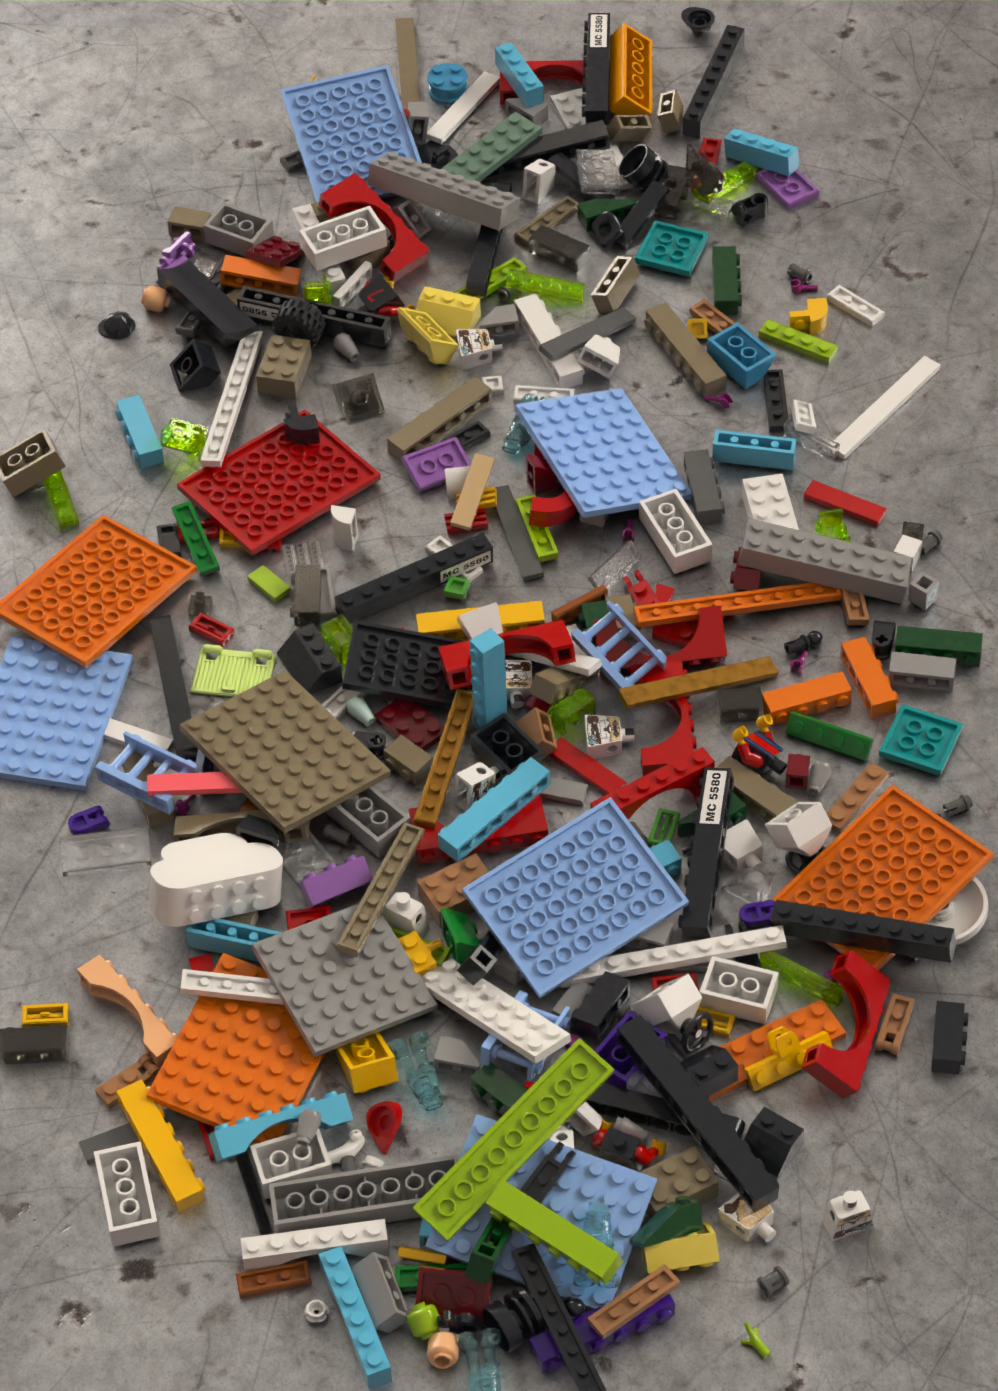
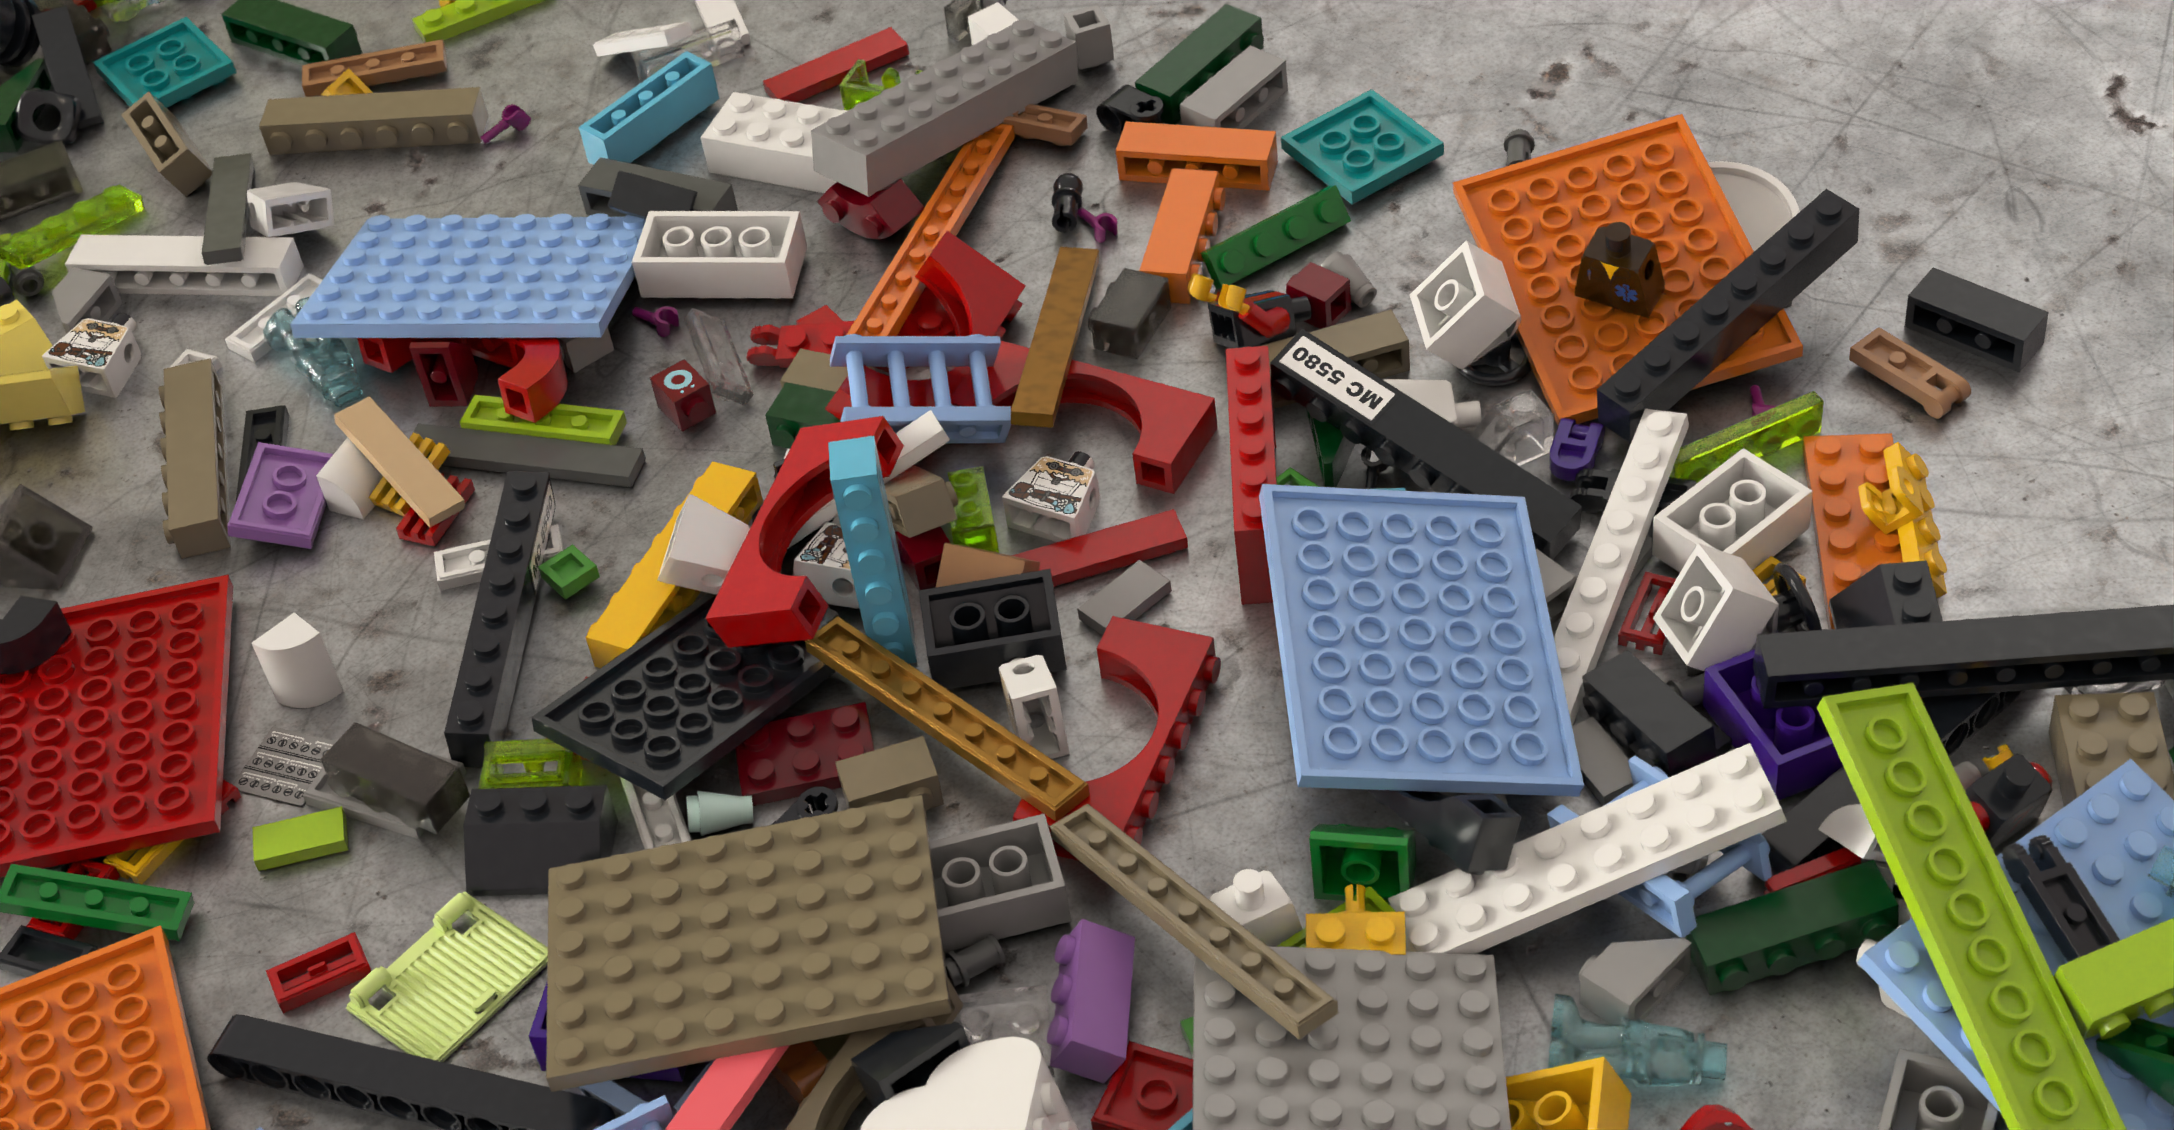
camera: 55 degrees left, 5 degrees down
clear smoke tile [188,591,212,617] -> none
medium nougat brick [417,853,489,928] -> none
medium azure brick [438,757,550,862] -> none
dark orange tile [551,584,608,625] -> none
dark azure slope [707,322,777,389] -> none
black slope [744,1107,804,1178] -> none
black tile [763,369,789,433] -> none
red arch [801,950,891,1098] -> none
medium nougat plate [827,762,889,834] -> none
none -> black slope [609,171,698,219]
none -> dark red brick [650,359,716,432]
none -> dark brown torso [1575,222,1665,318]

